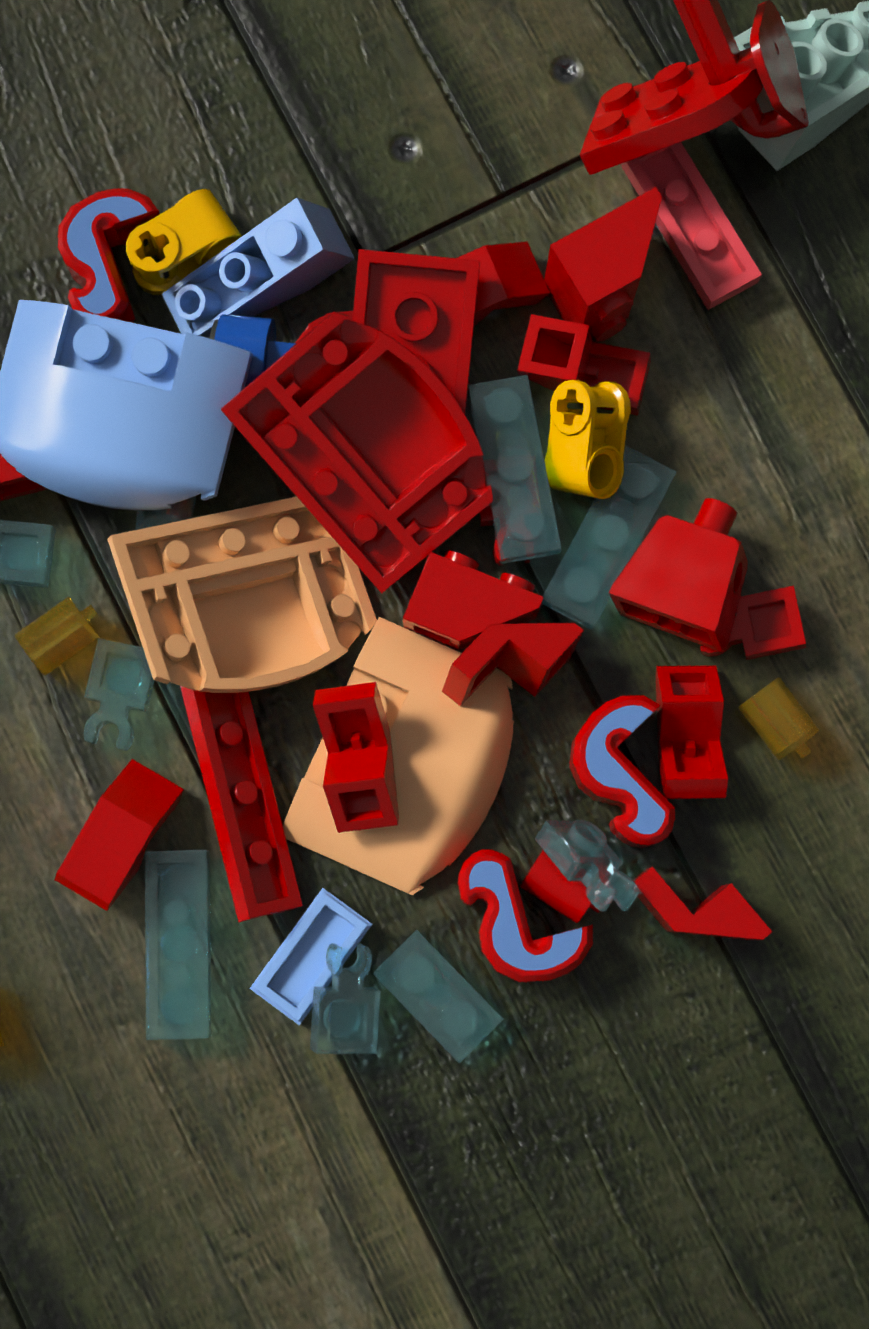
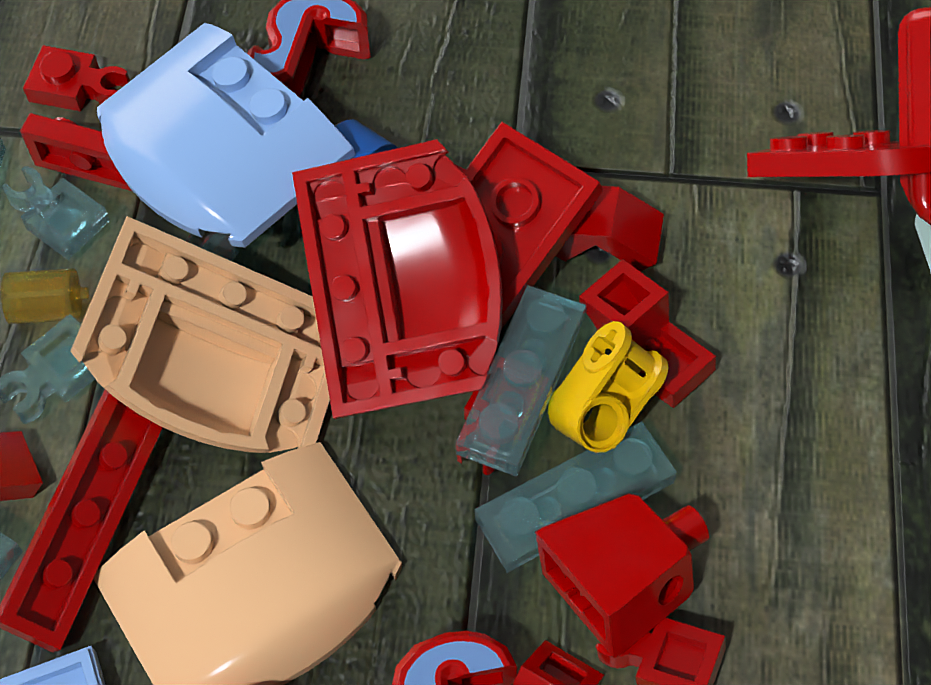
camera: 35 degrees right, 20 degrees down
yellow piece [126,189,242,295] -> none
light blue slope [162,198,355,338] -> none
red slope [313,682,399,833] -> none
red slope [403,550,544,651] -> none
red slope [442,623,584,707] -> none
red slope [544,187,662,342] -> none
coral plate [621,142,762,310] -> none

